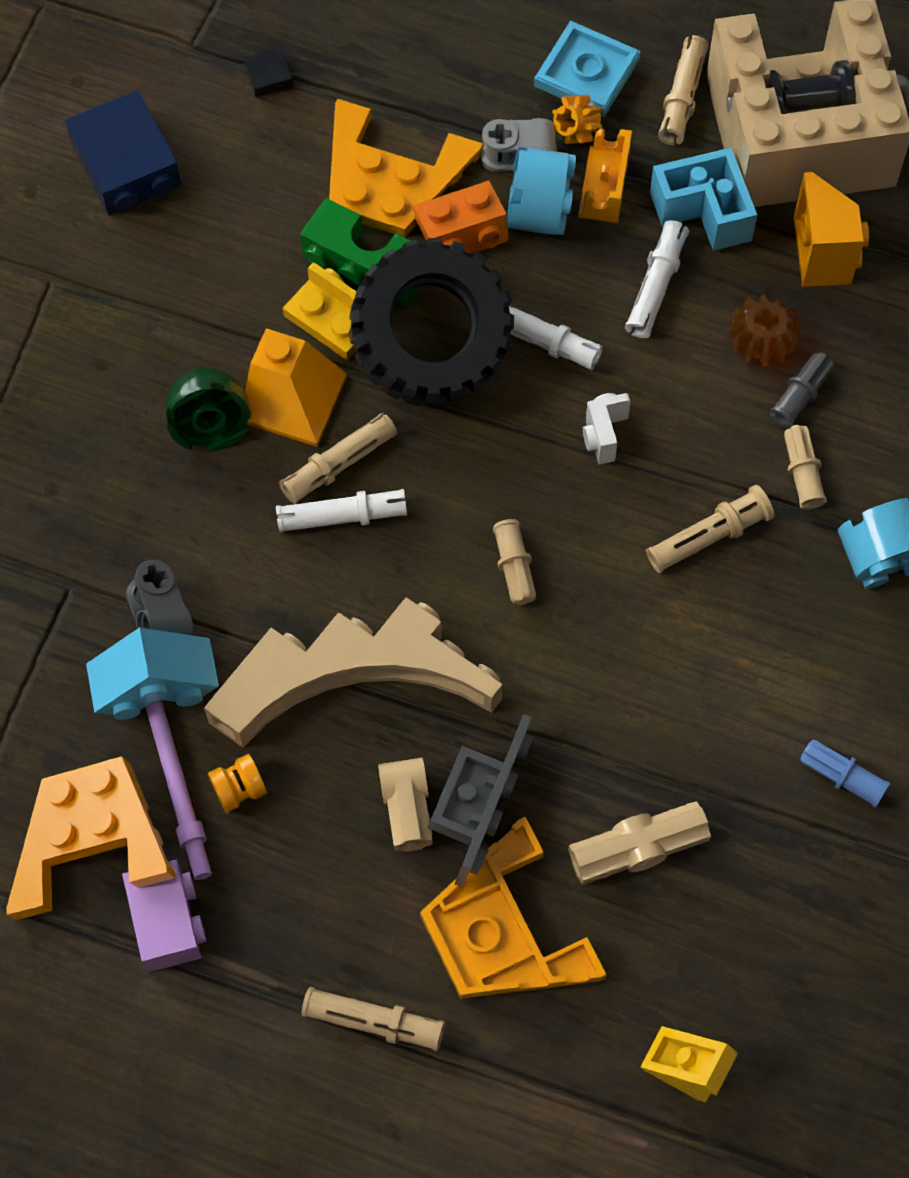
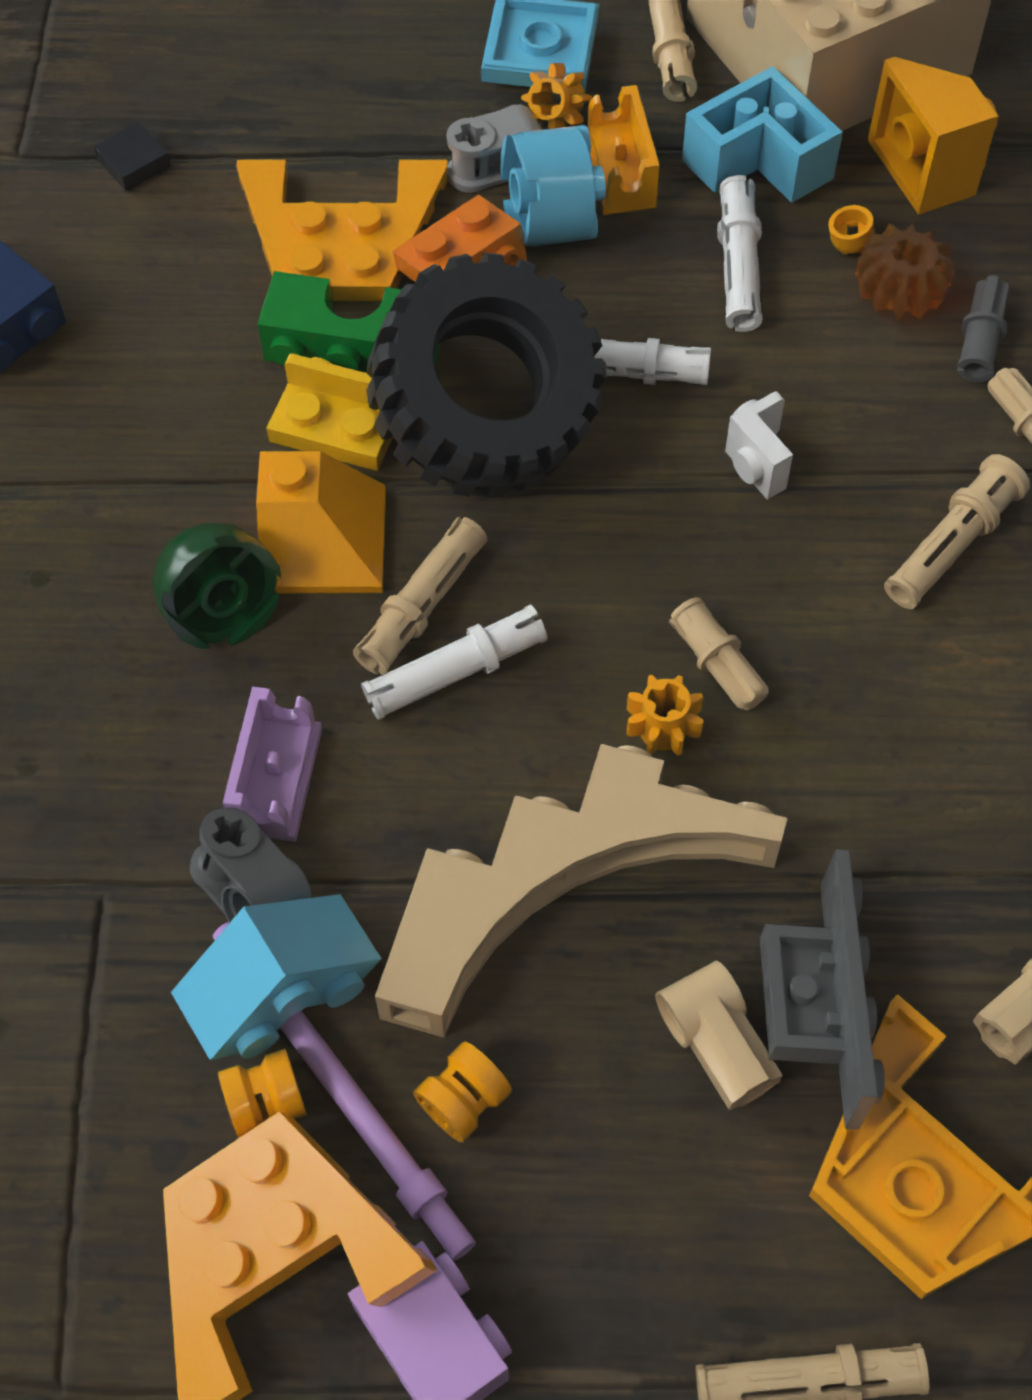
camera: 20 degrees left, 5 degrees down
none -> light orange wheel [218,1048,307,1138]
none -> lavender hinge [223,686,323,842]
none -> light orange gear [626,675,704,756]
none -> light orange hinge [828,205,875,255]

